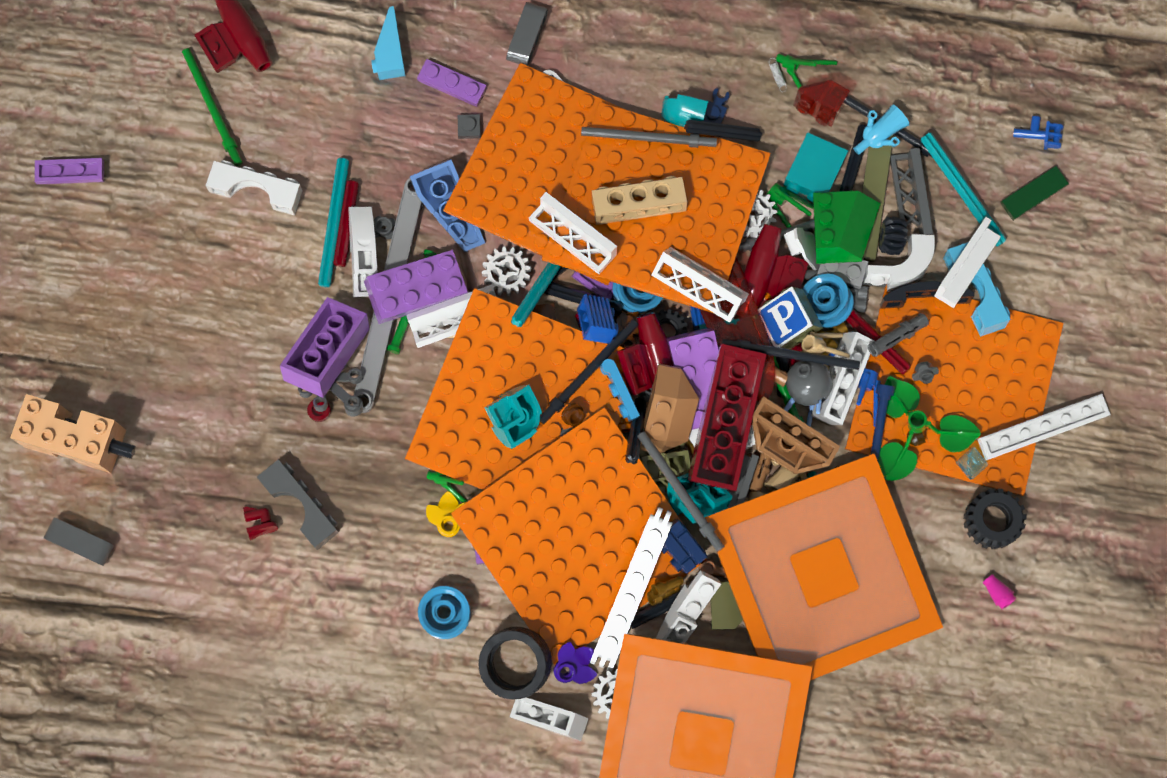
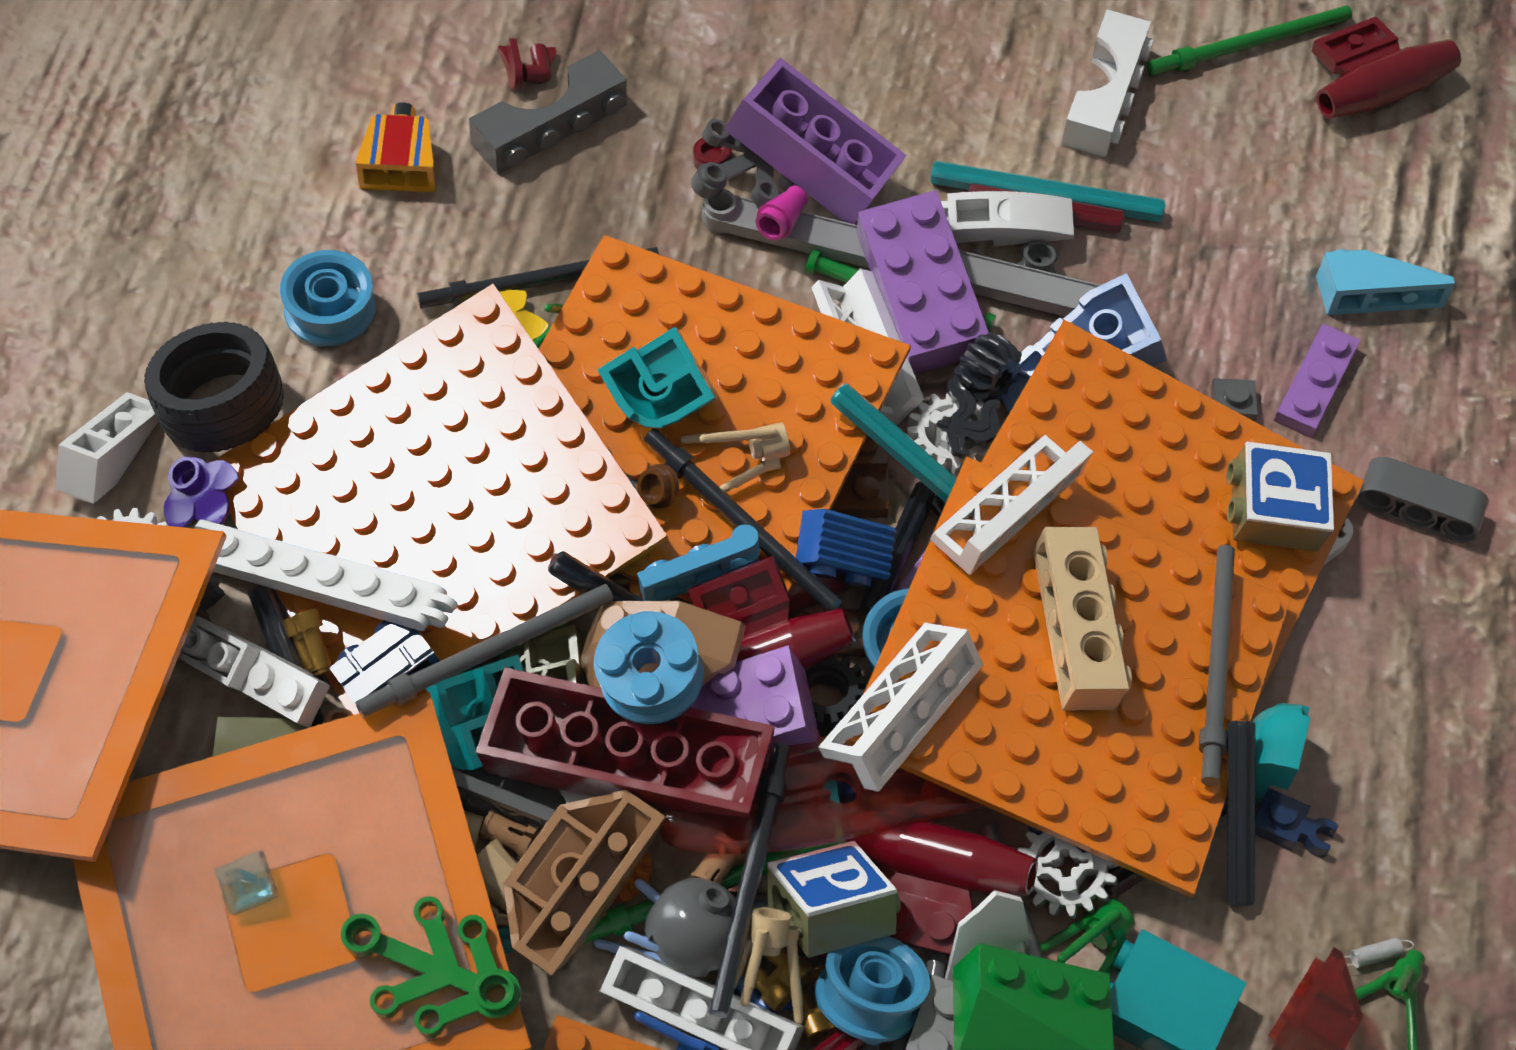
camera: 90 degrees right, 20 degrees down
none -> clear light blue tile [214,851,280,915]
none -> green plant [341,896,521,1038]
none -> light orange torso [356,102,436,192]
none -> black bar [417,247,659,309]
none -> dark azure wheel [594,611,704,724]
none -> tan plant [680,422,790,493]
none -> dark pink cone [755,186,808,241]
none -> black piece [937,378,1001,459]
none -> black gear [954,332,1022,404]
none -> piece [1226,442,1334,552]

